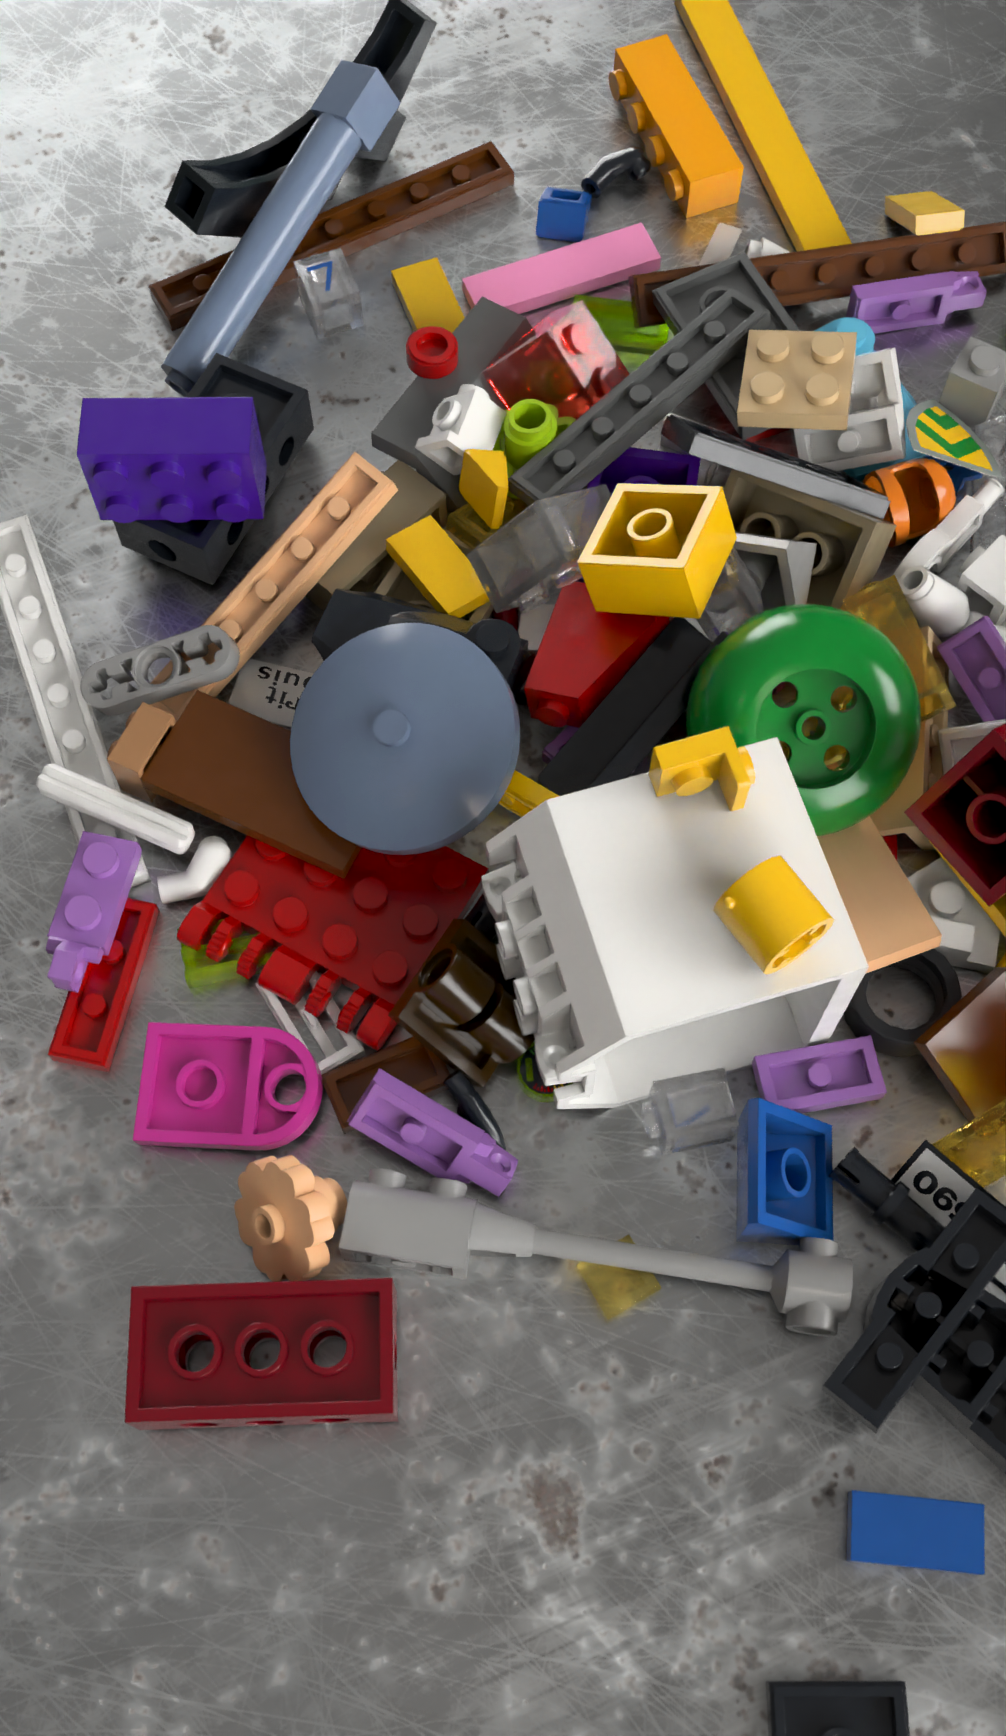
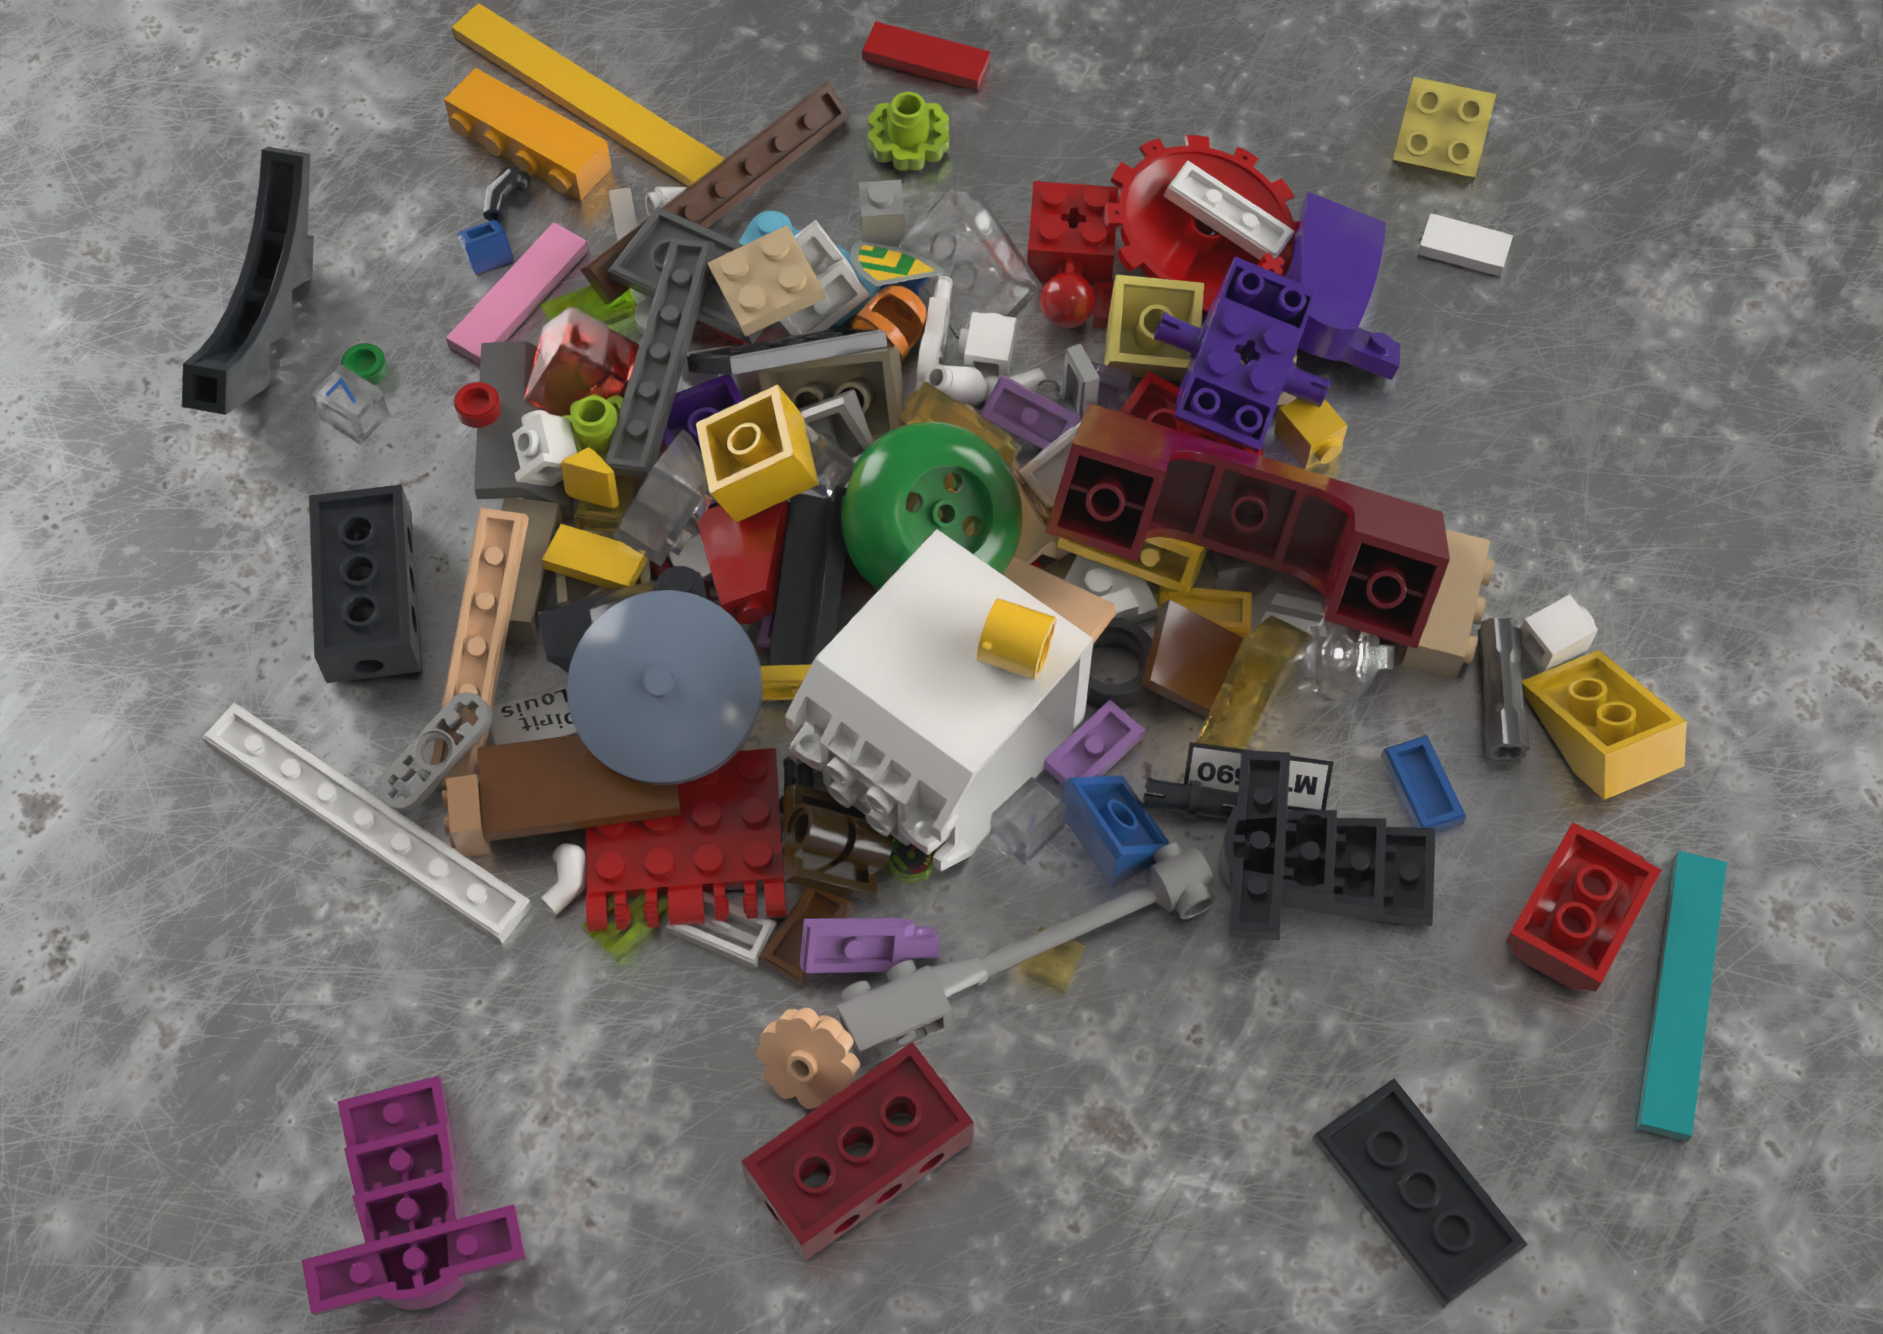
camera: 35 degrees left, 5 degrees down
white axle [36,763,195,854] -> none
medium lavender hinge [46,831,142,993] -> none
red tile [48,898,160,1072] -> none
dark purple brick [77,397,267,523] -> none
dark pink tile [133,1022,323,1151] -> none
reddish brown tile [148,141,514,331] -> none
sand blue brick [161,60,401,397] -> none
yellow tile [391,257,465,333] -> none
black helmet [444,1070,506,1150] -> none
yellow bracket [649,726,755,811] -> none
medium lavender hinge [846,271,987,334] -> none
blue tile [846,1490,985,1575] -> none
yellow tile [885,191,965,236] -> none
none -> green tile [341,343,388,388]

